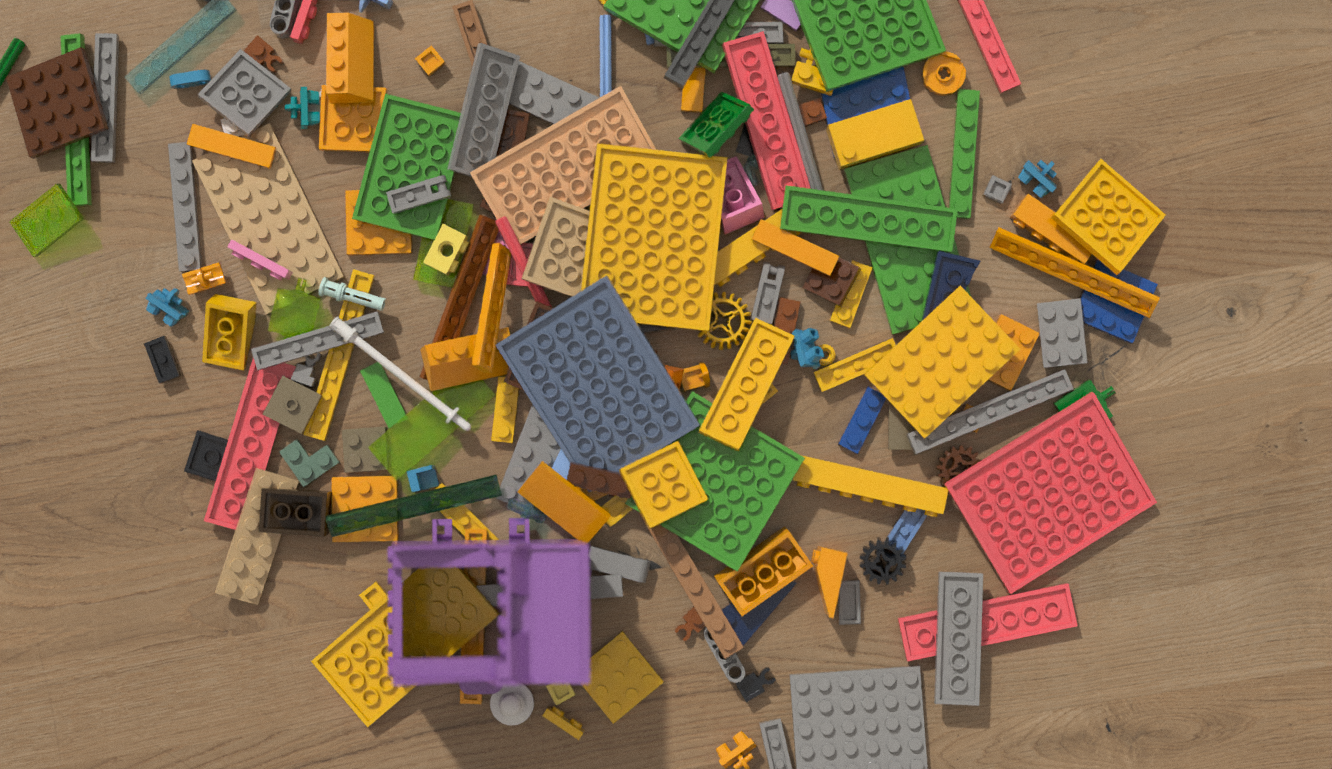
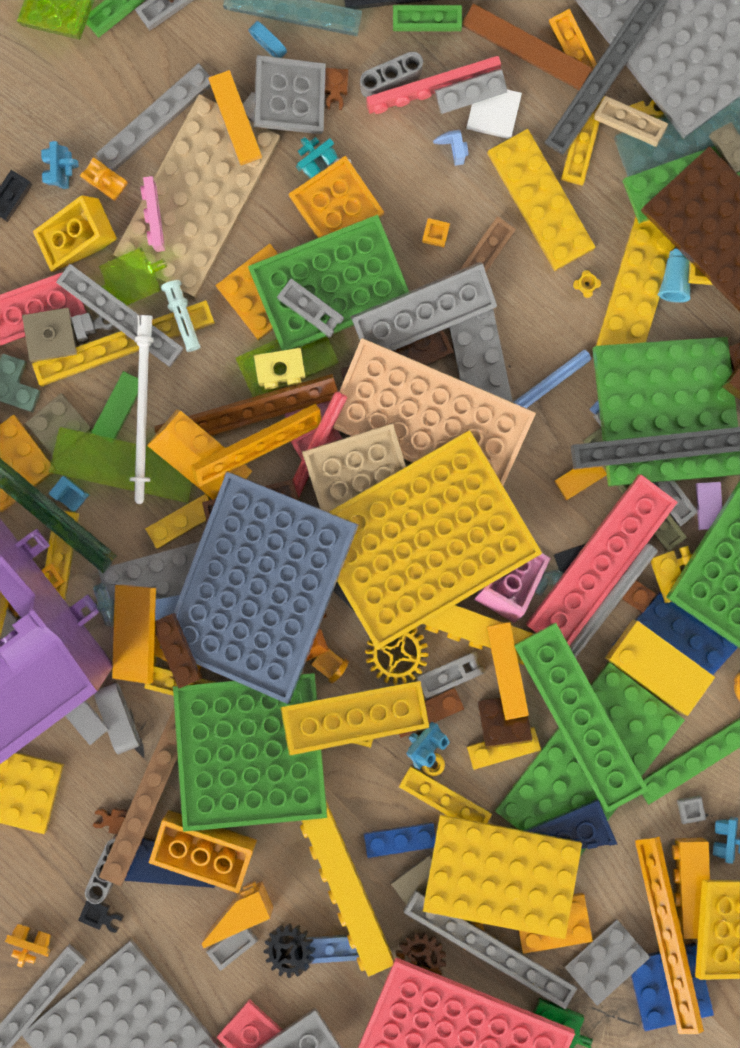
camera: 55 degrees right, 0 degrees up
light orange slope [326,12,374,104] -> none
yellow plate [619,441,708,529] -> none
green plate [678,91,754,158] -> none

